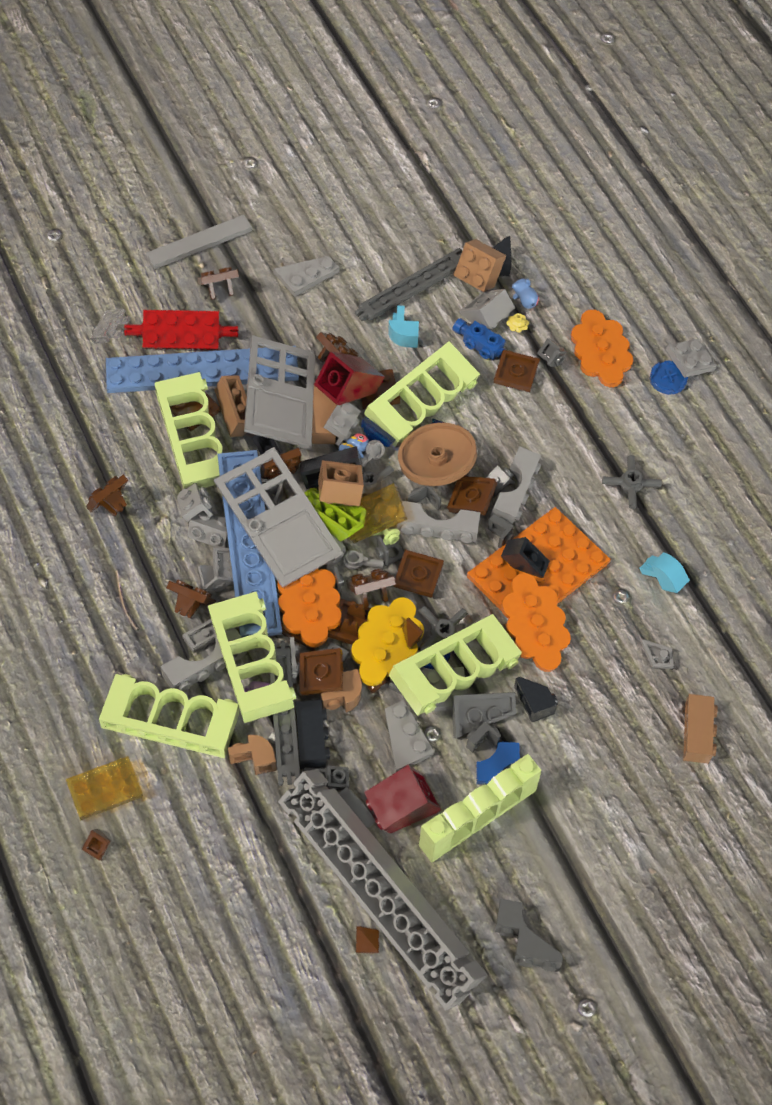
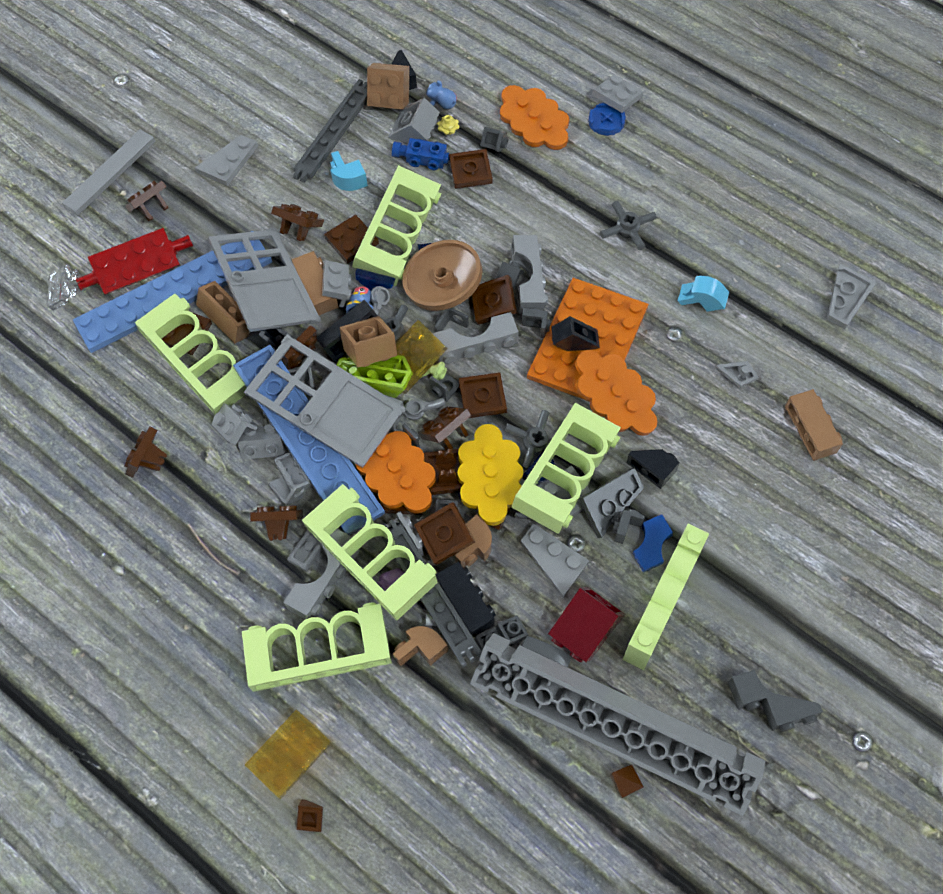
camera: 20 degrees left, 5 degrees up
dark red slope [314,352,385,405] -> none
reddish brown slope [402,617,423,649] -> none

